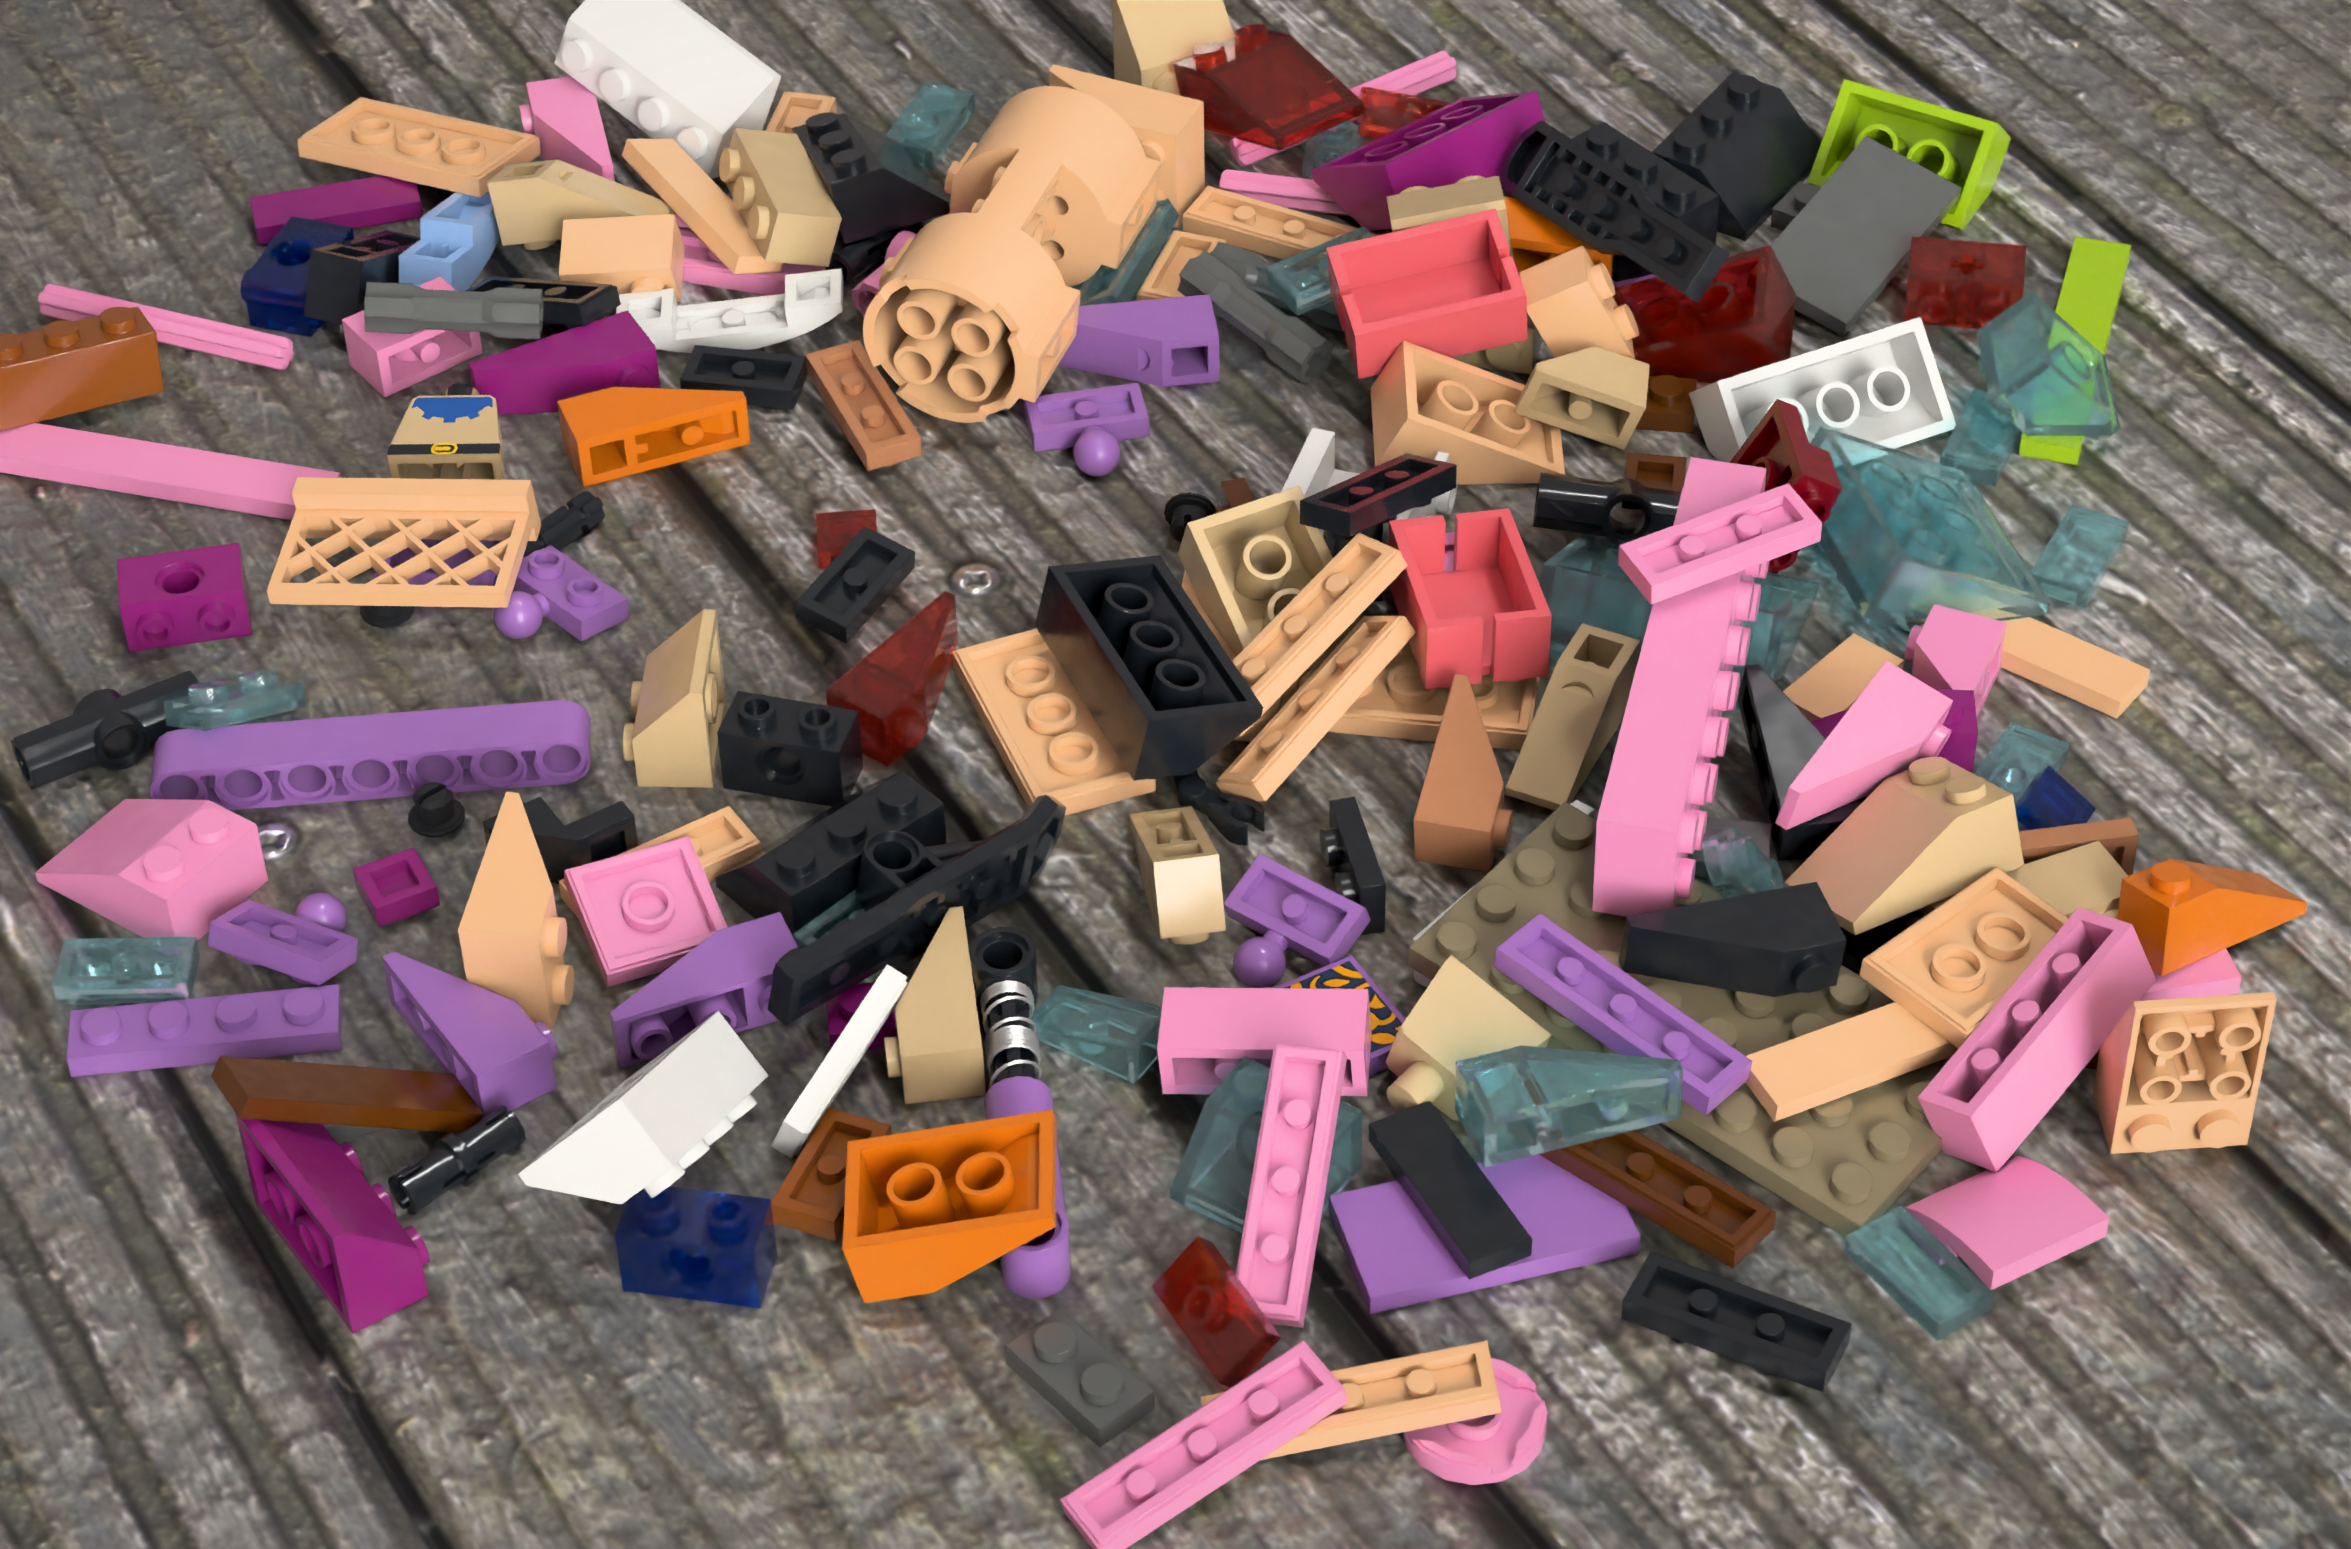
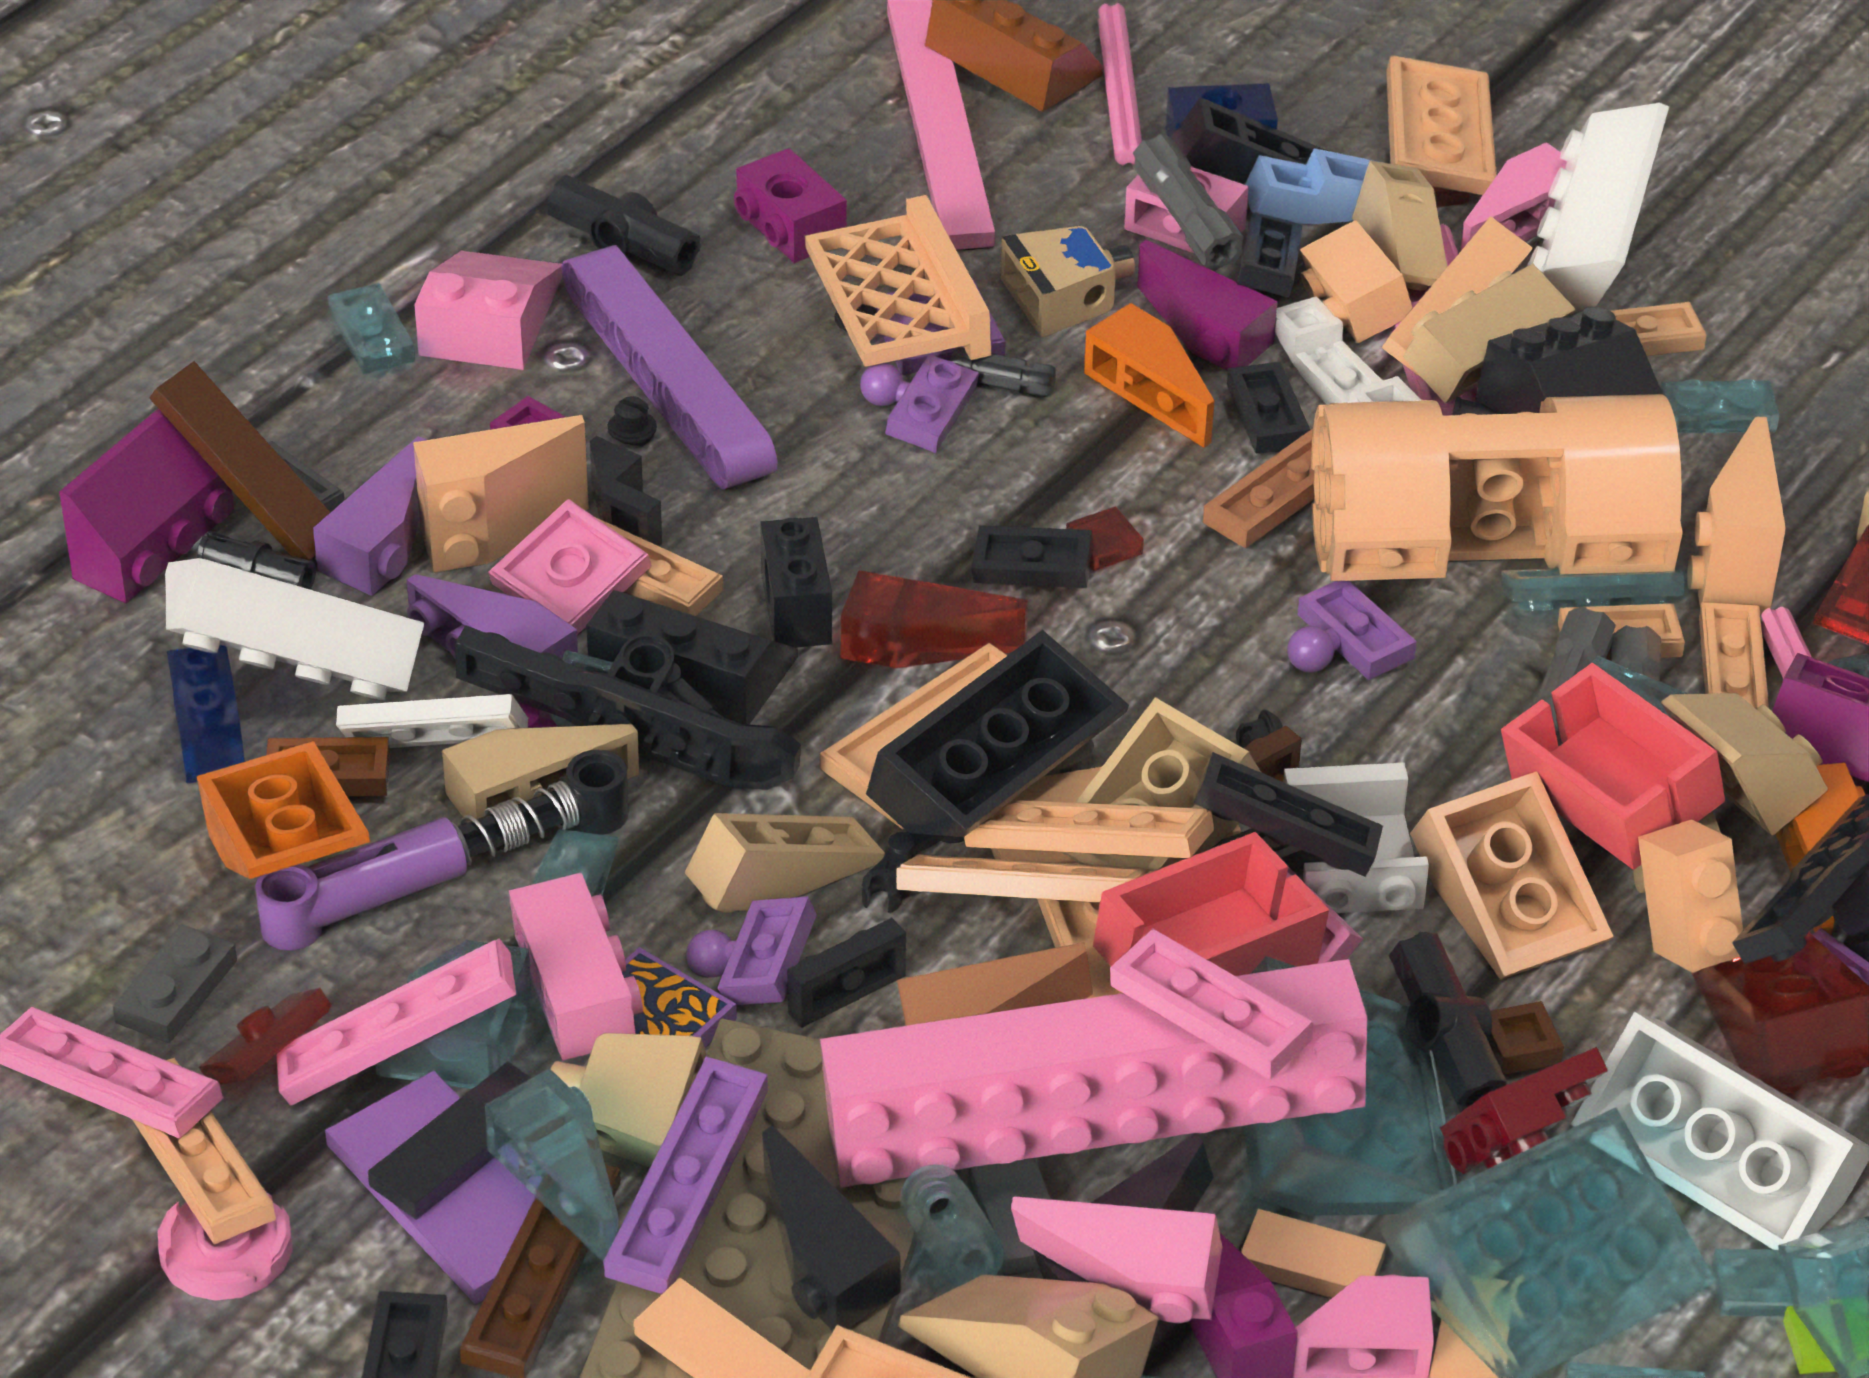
camera: 65 degrees right, 0 degrees up
medium lavender plate [67,984,343,1077] -> none
clear light blue plate [164,670,306,731] -> none
medium lavender plate [208,893,358,986] -> none
magenta tile [249,176,423,244] -> none
tan slope [623,609,727,788] -> none
medium lavender slope [1058,294,1220,387] -> none
tan slope [1515,346,1650,450] -> none
reddish brown plate [1635,375,1697,433] -> none

